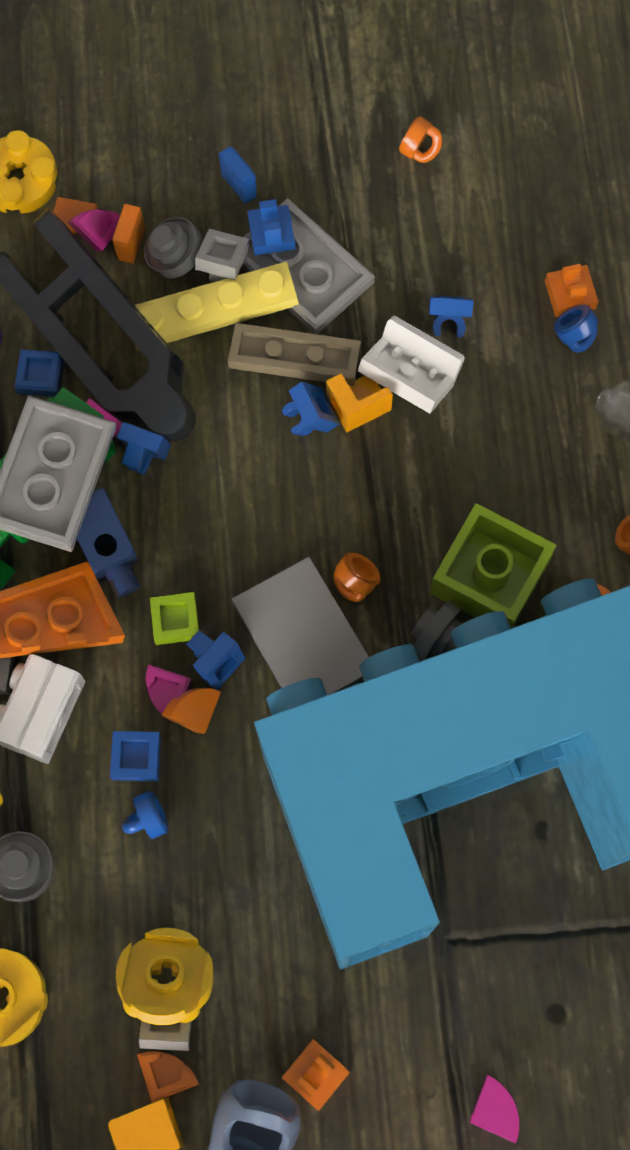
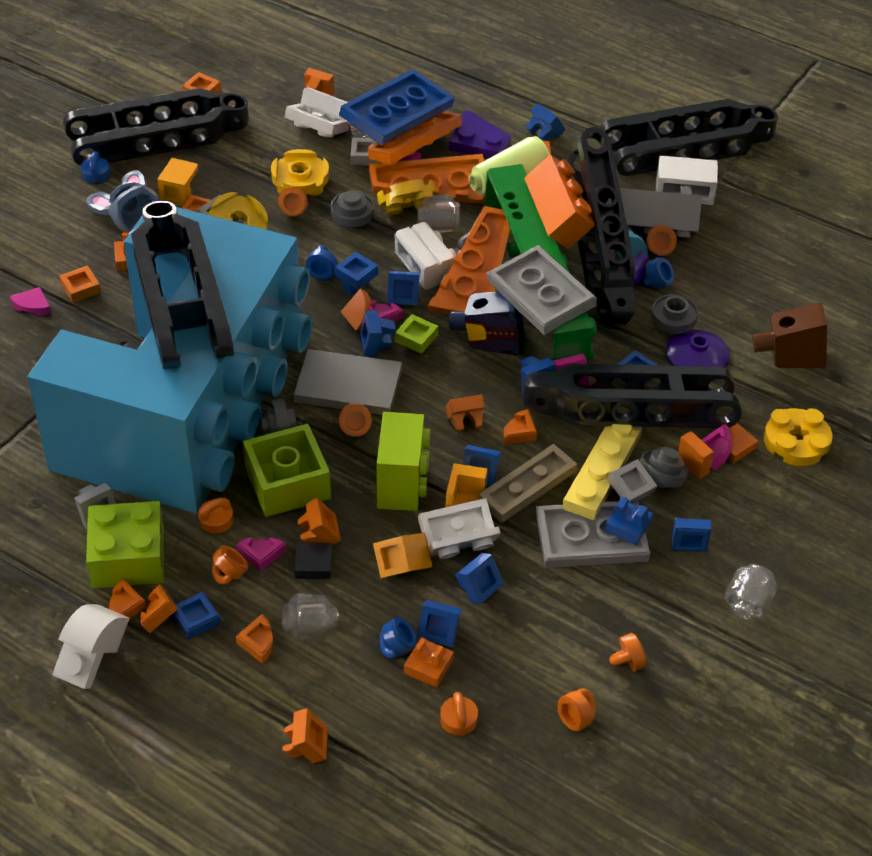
camera: 125 degrees right, 25 degrees down
none -> orange tile [59,266,101,303]
none -> black piece [131,201,234,369]
none -> dark pink tile [236,537,286,572]
none -> orange tile [278,187,308,217]
none -> black tile [295,543,332,579]
none -> orange tile [298,498,341,545]
none -> light orange panel [373,533,432,578]
none -> lime brick [377,412,430,511]
none -> blue tile [387,271,420,305]
none -> blue tile [417,600,462,648]
none -> orange tile [440,692,478,736]
none -> orange tile [445,394,485,432]
none -> orange tile [503,409,537,445]
none -> orange tile [557,688,596,731]
none -> clear head [724,564,779,620]

